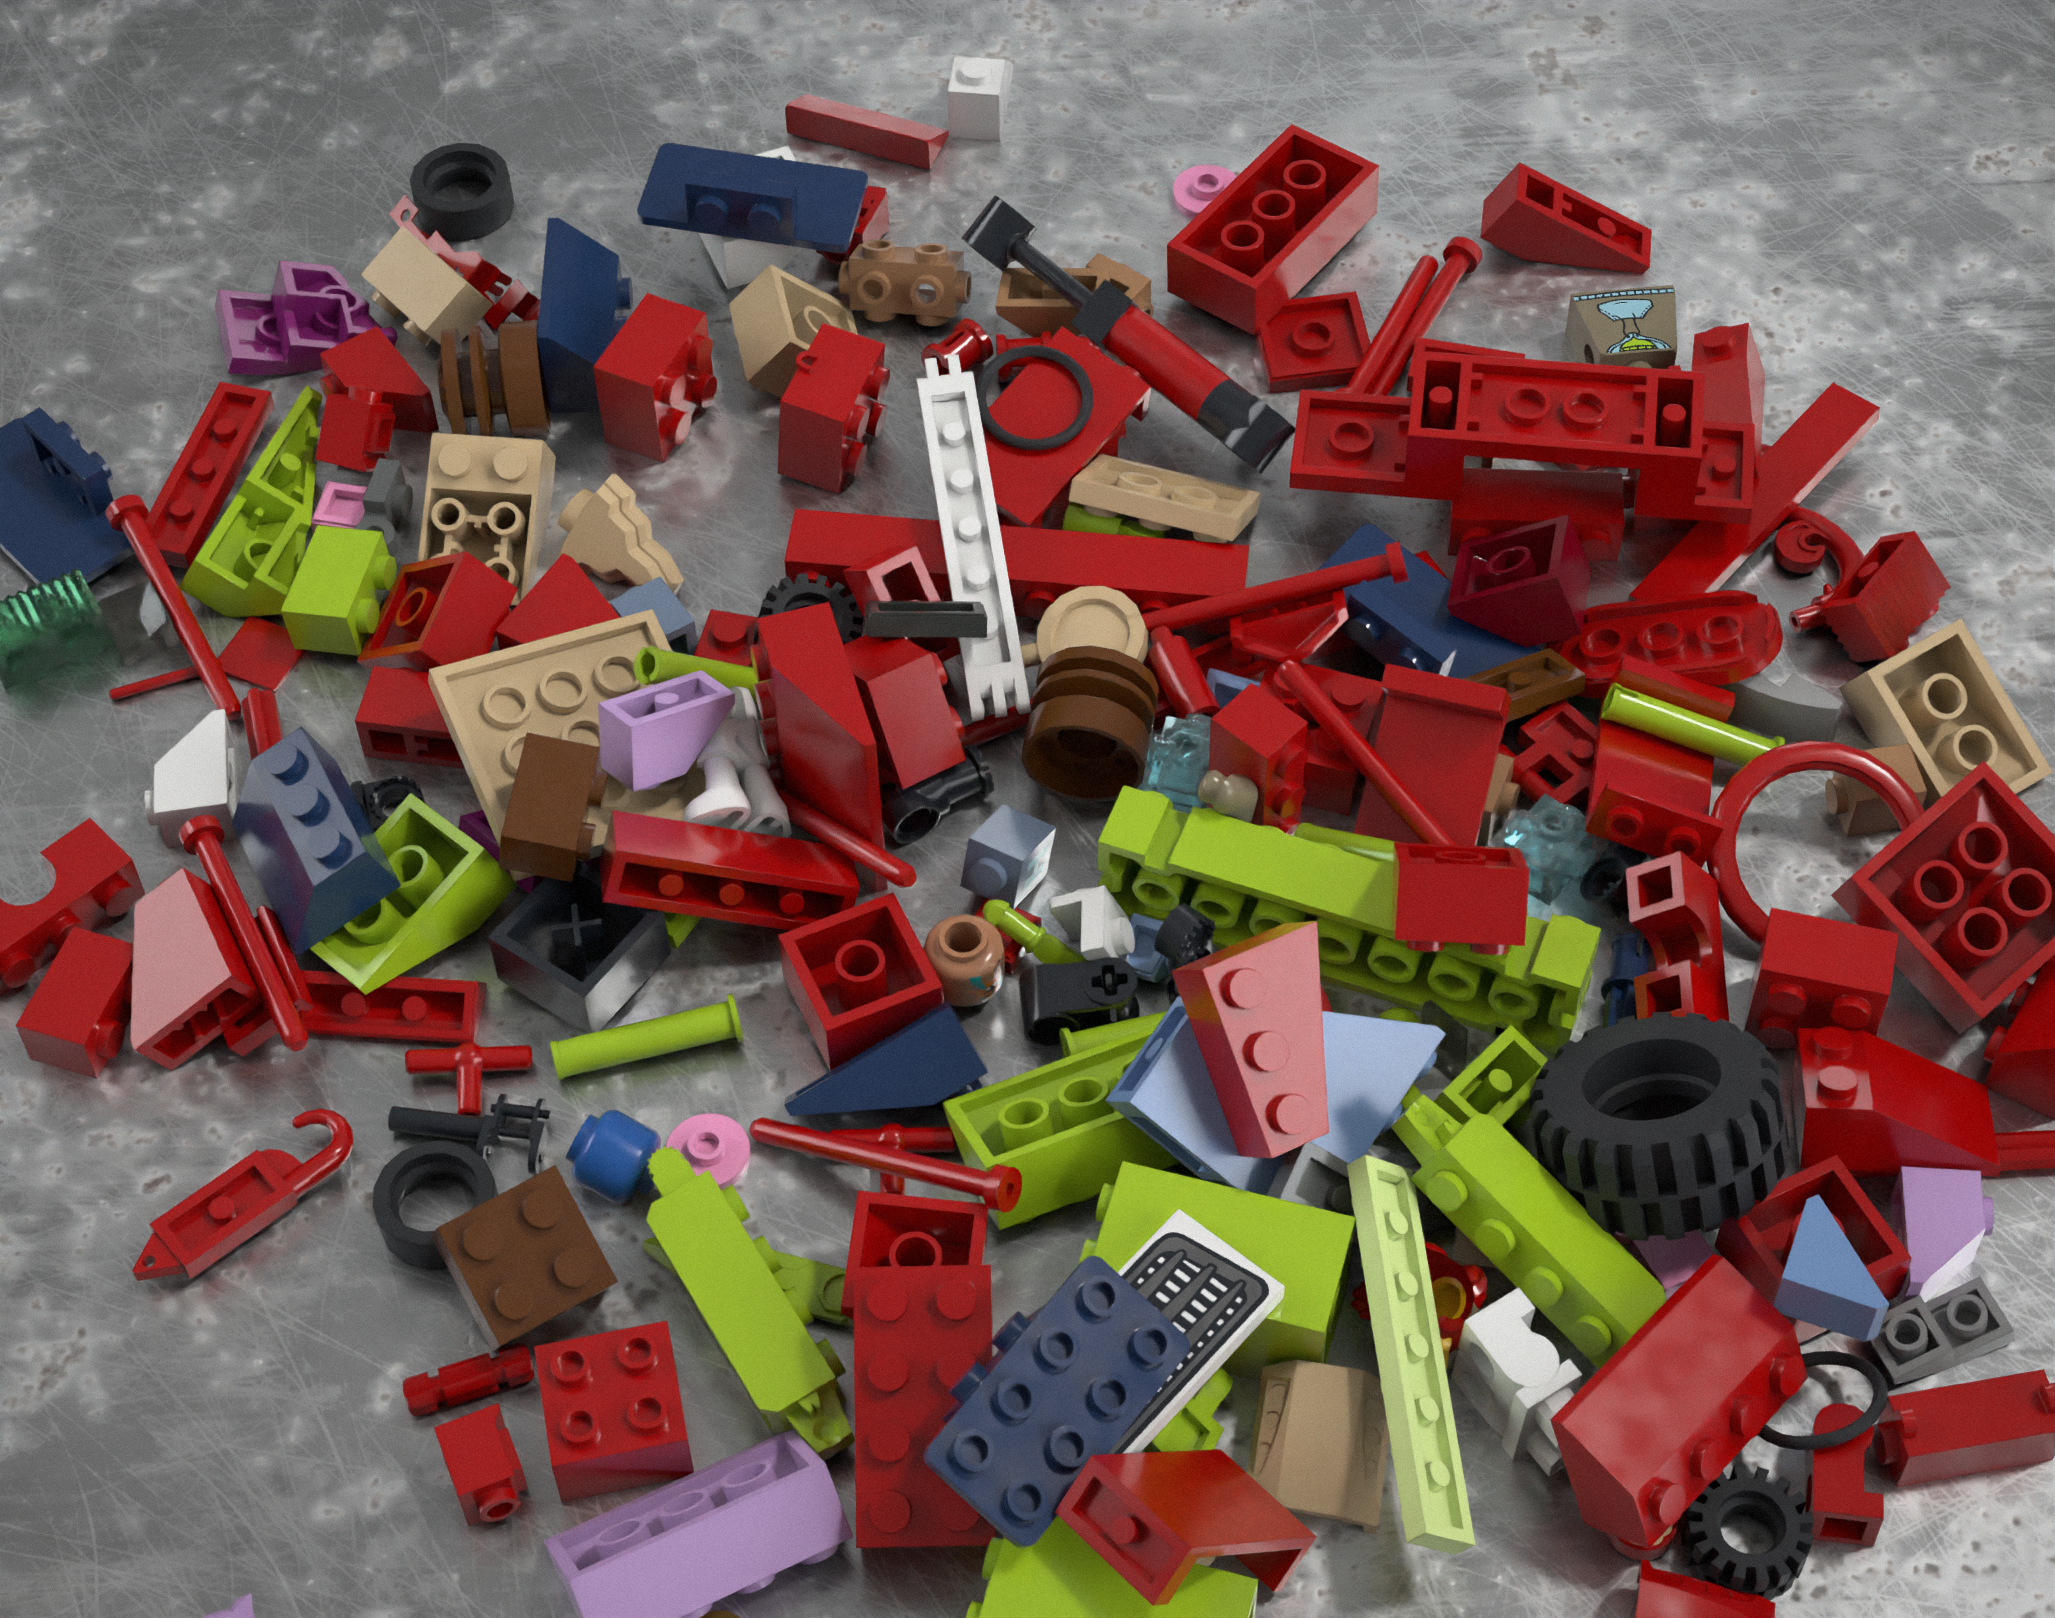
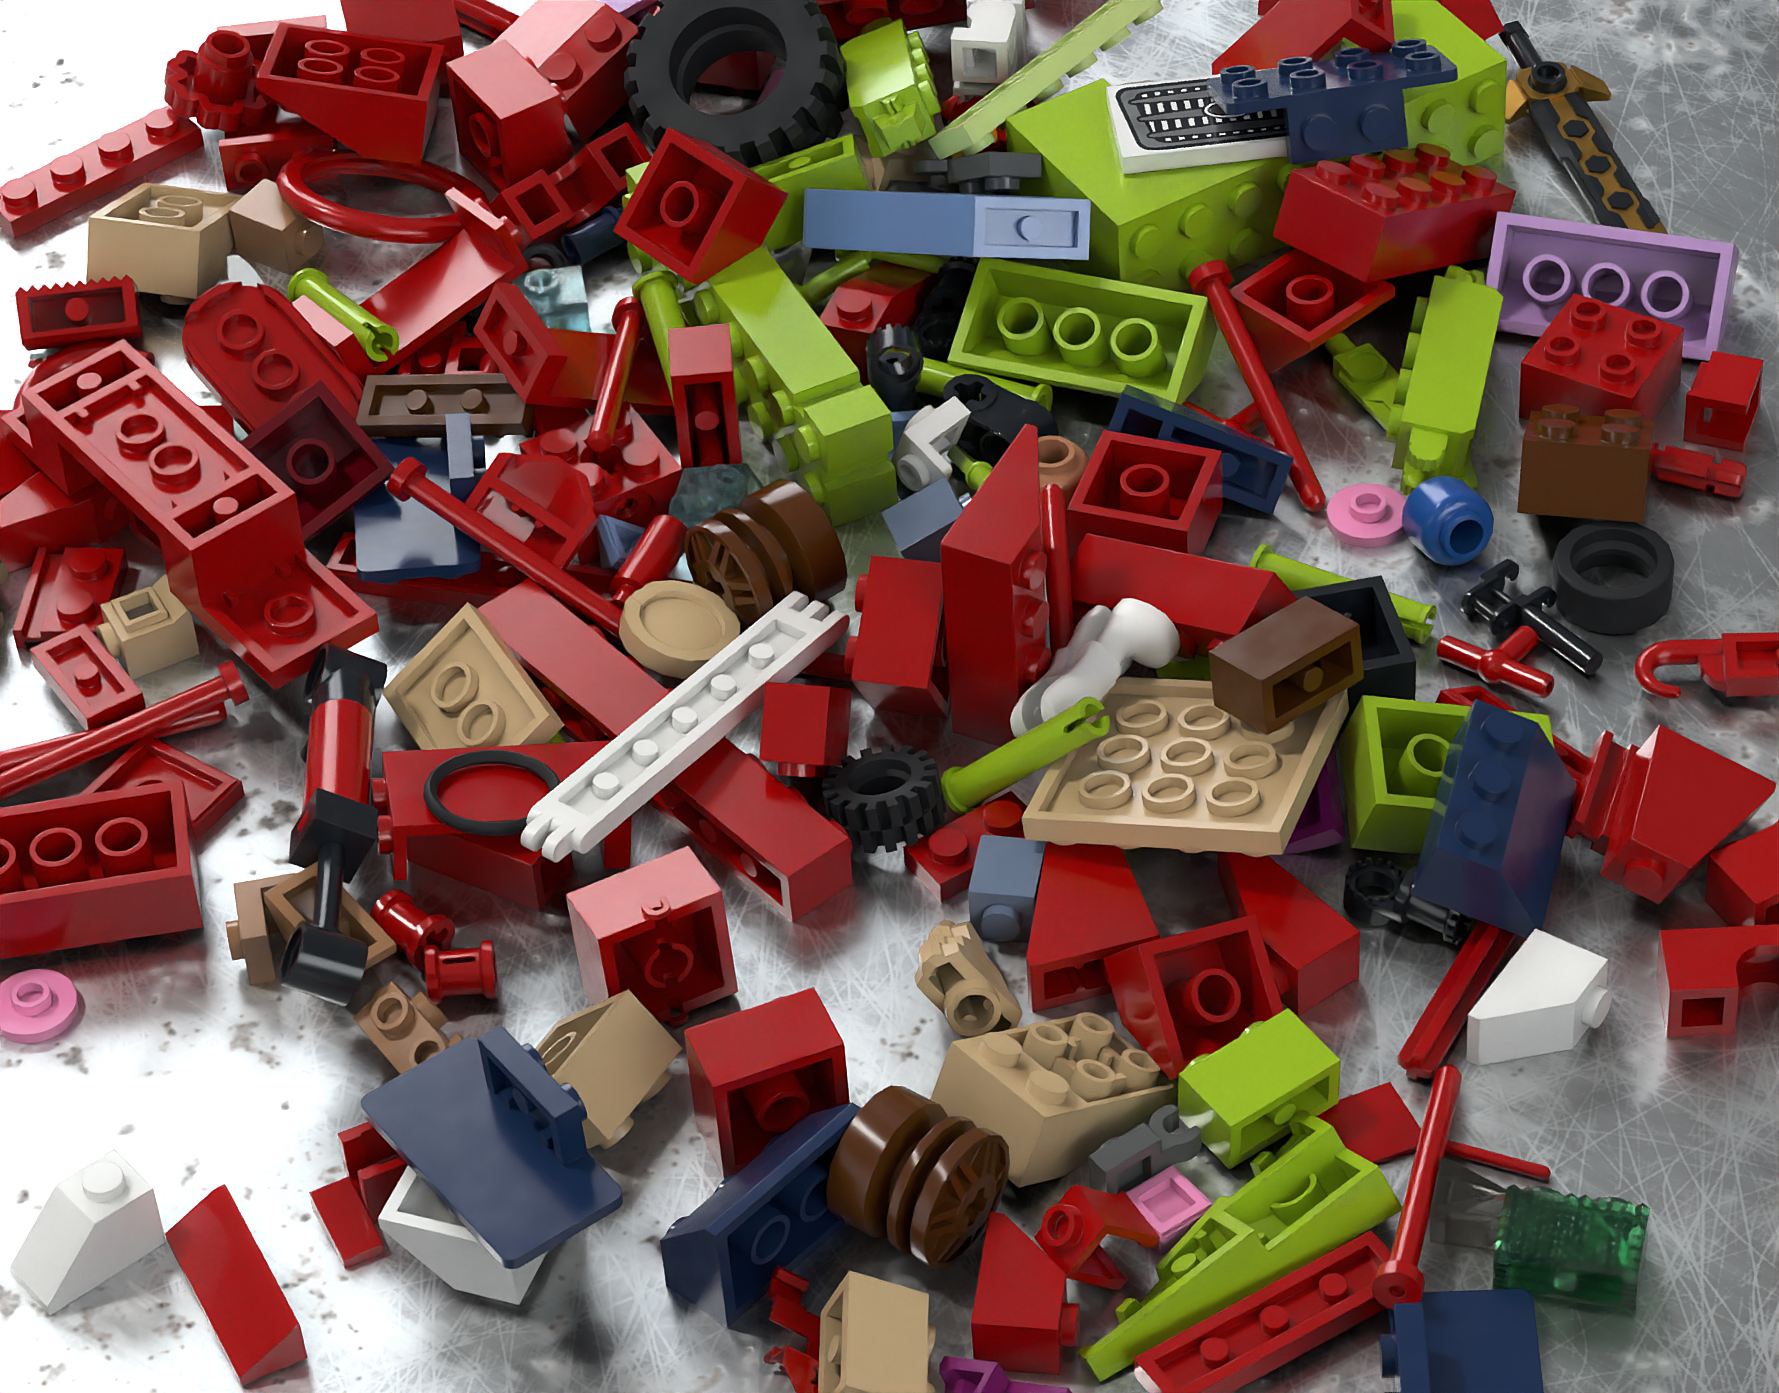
camera: 135 degrees left, 10 degrees down
red bar [179,815,308,1052] -> none
lavender slope [598,670,735,792] -> none
pearl dark grey tile [865,601,988,638] -> none
wedge [1171,921,1329,1159] -> none
dark tan arm [1197,770,1258,823] -> none

